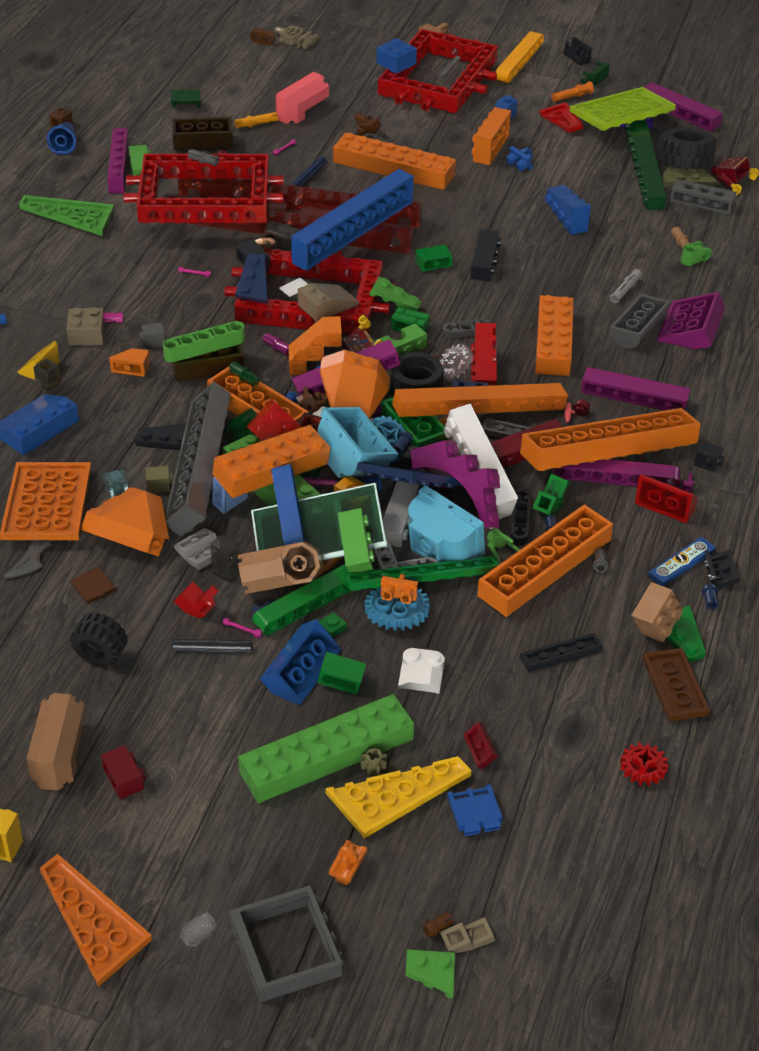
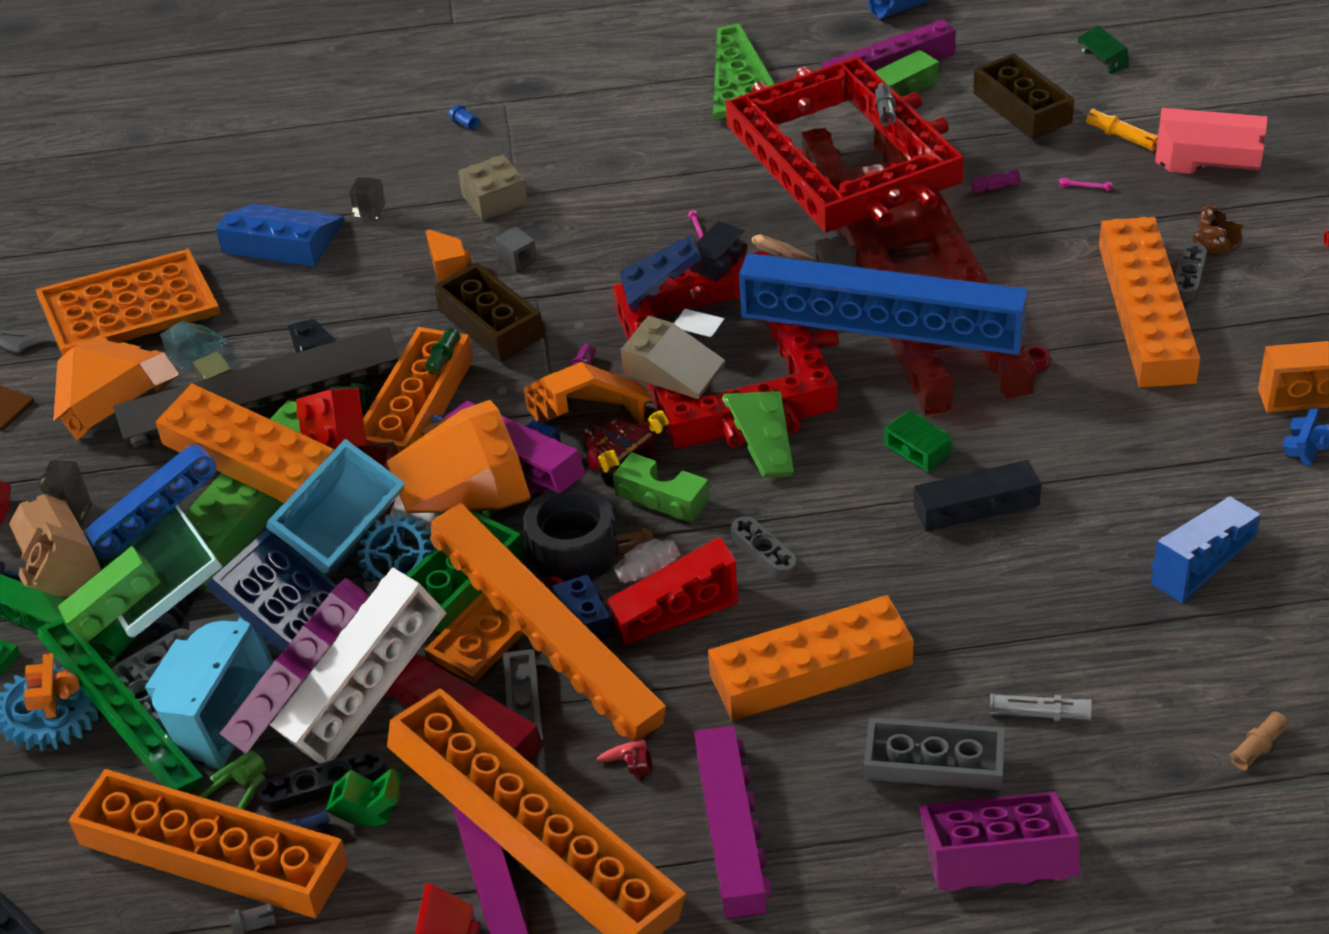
camera: 70 degrees right, 0 degrees up
yellow slope [17,341,60,382] -> none
dark pink axle [103,313,124,323] -> none
bright green beam [163,321,245,362] -> none
light grey slope [174,528,230,570] -> none
dark blue axle [283,156,327,198] -> none
green brick [391,307,430,332] -> none
dark blue pin [393,431,413,455] -> none
bright green piece [680,241,712,266] -> none

